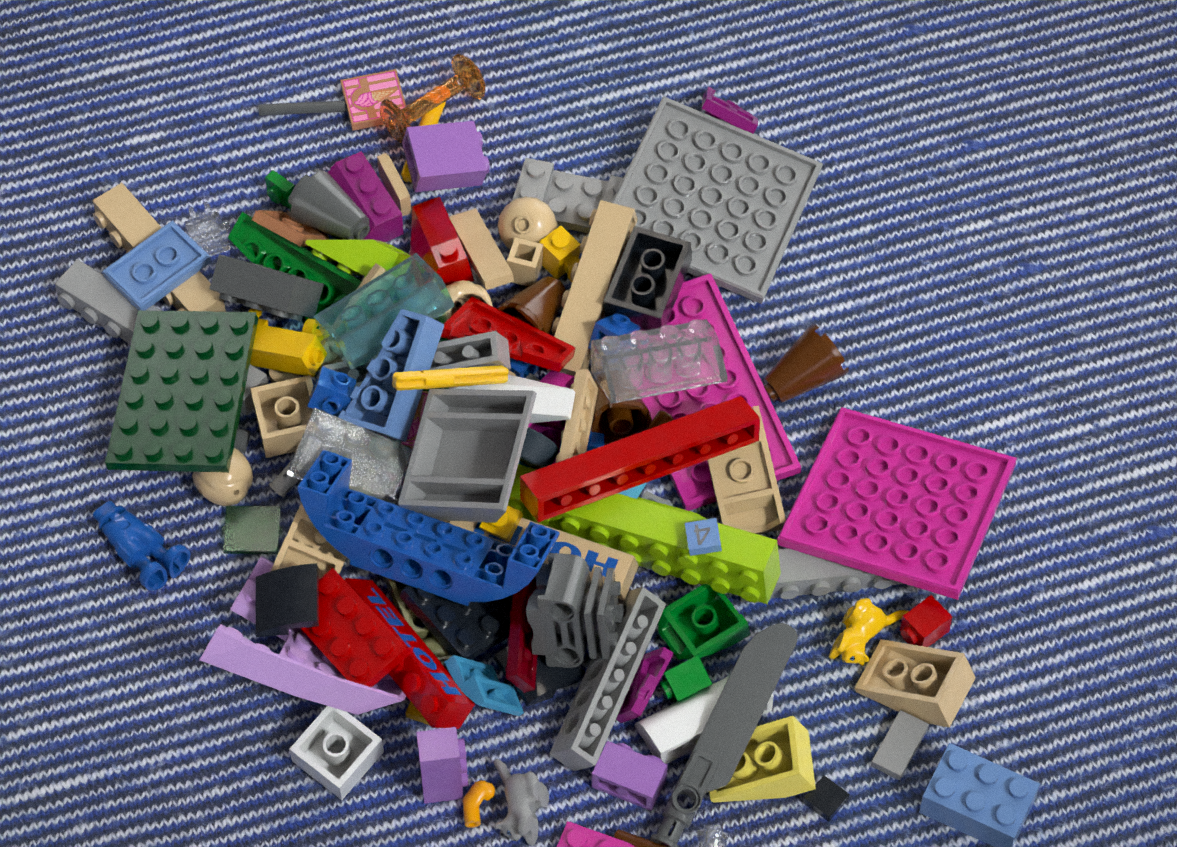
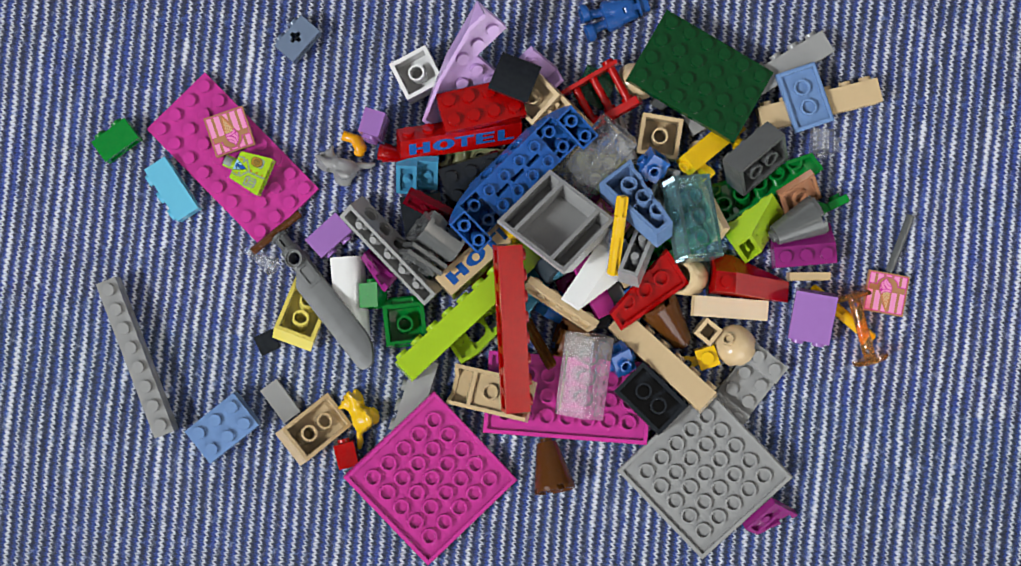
camera: 115 degrees right, 30 degrees up
medium blue tile [685,518,722,556] -> none
none -> red cone [377,143,401,163]
none -> red fence [558,58,643,131]

